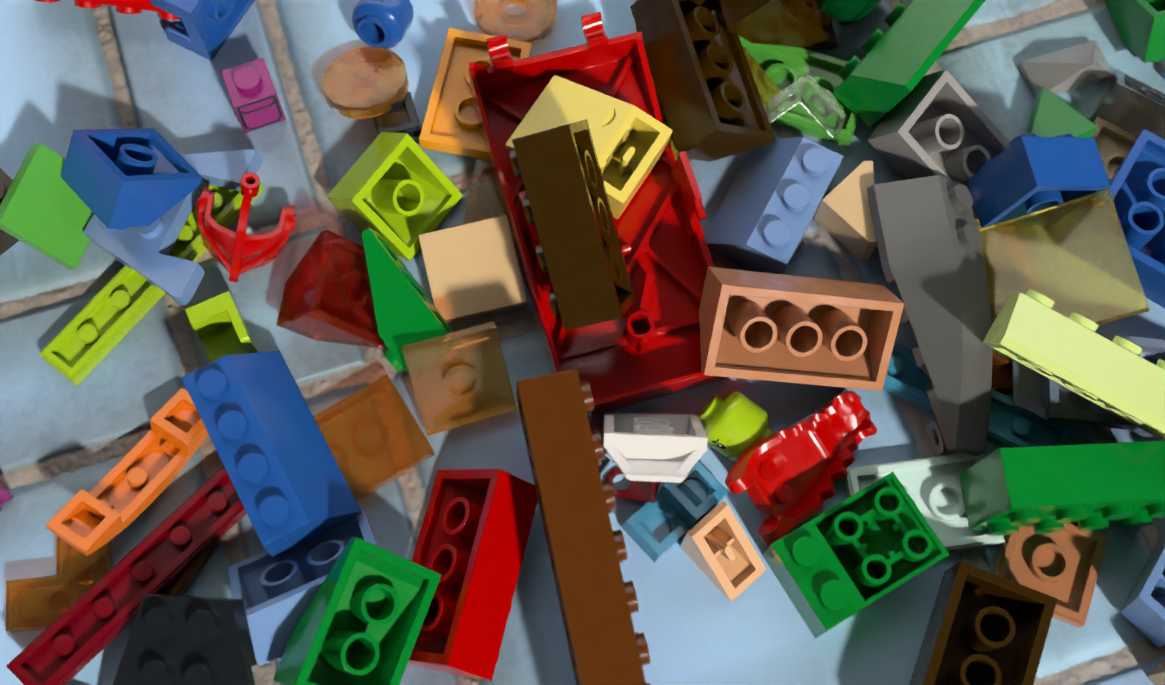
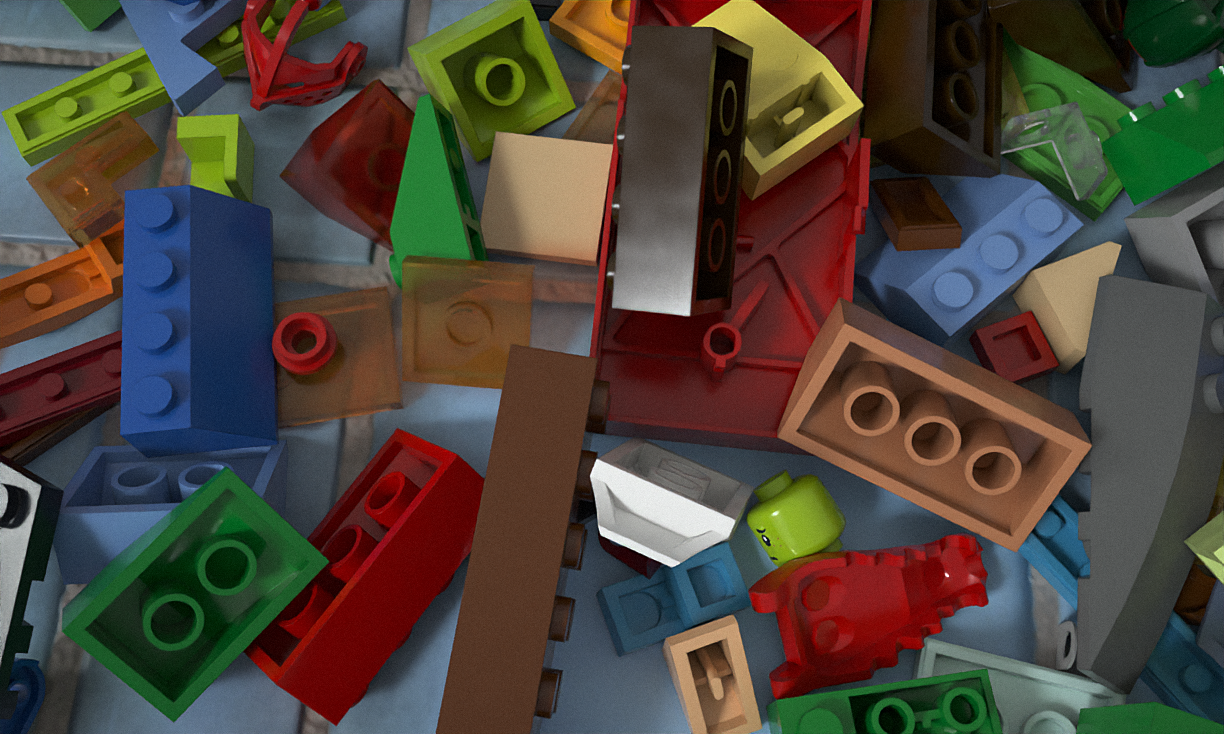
camera: 25 degrees right, 0 degrees up
none -> clear orange tile [26,111,160,249]
none -> red plate [272,312,338,375]
none -> reddish brown tile [868,176,962,252]
none -> red tile [969,311,1059,385]

